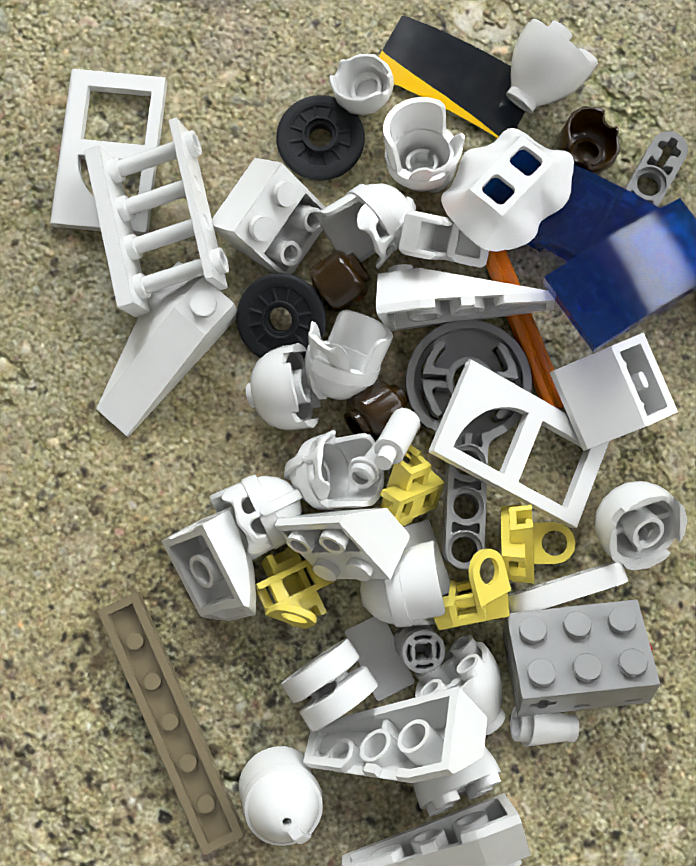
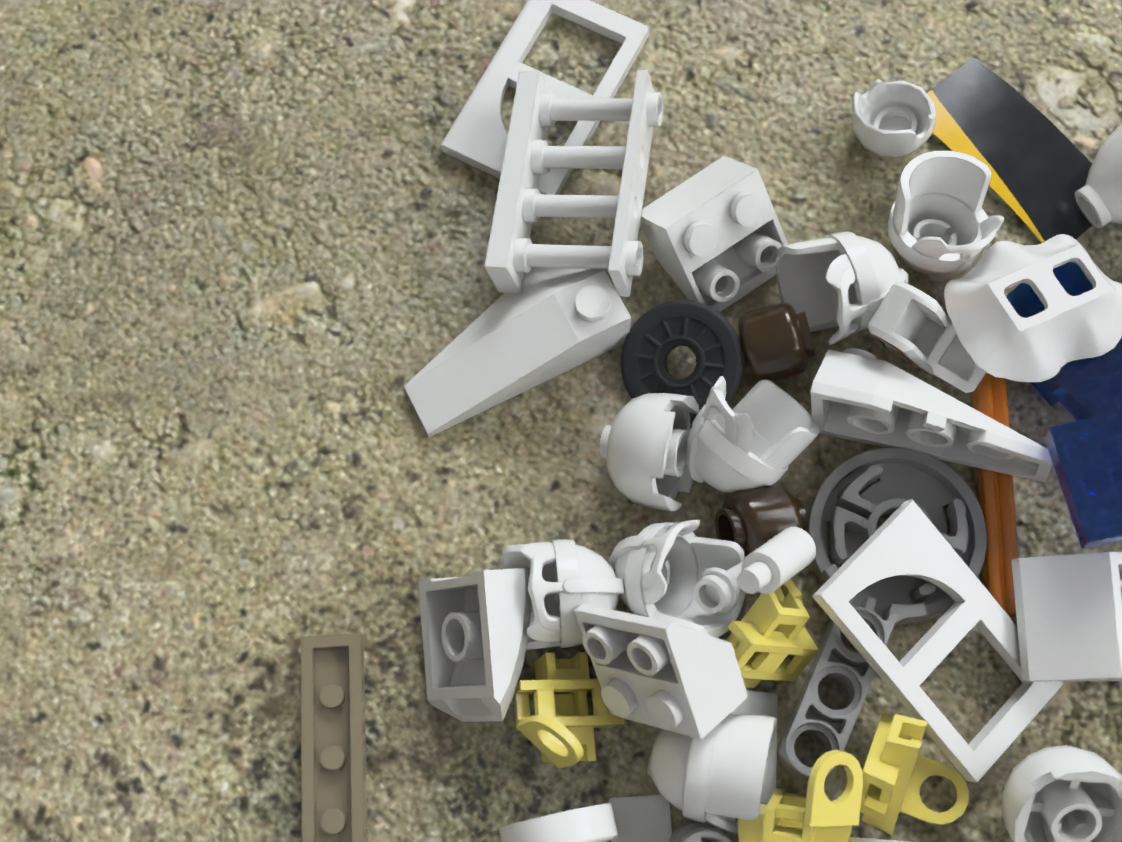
camera: 25 degrees right, 10 degrees down
black wheel [276,95,365,181] -> none

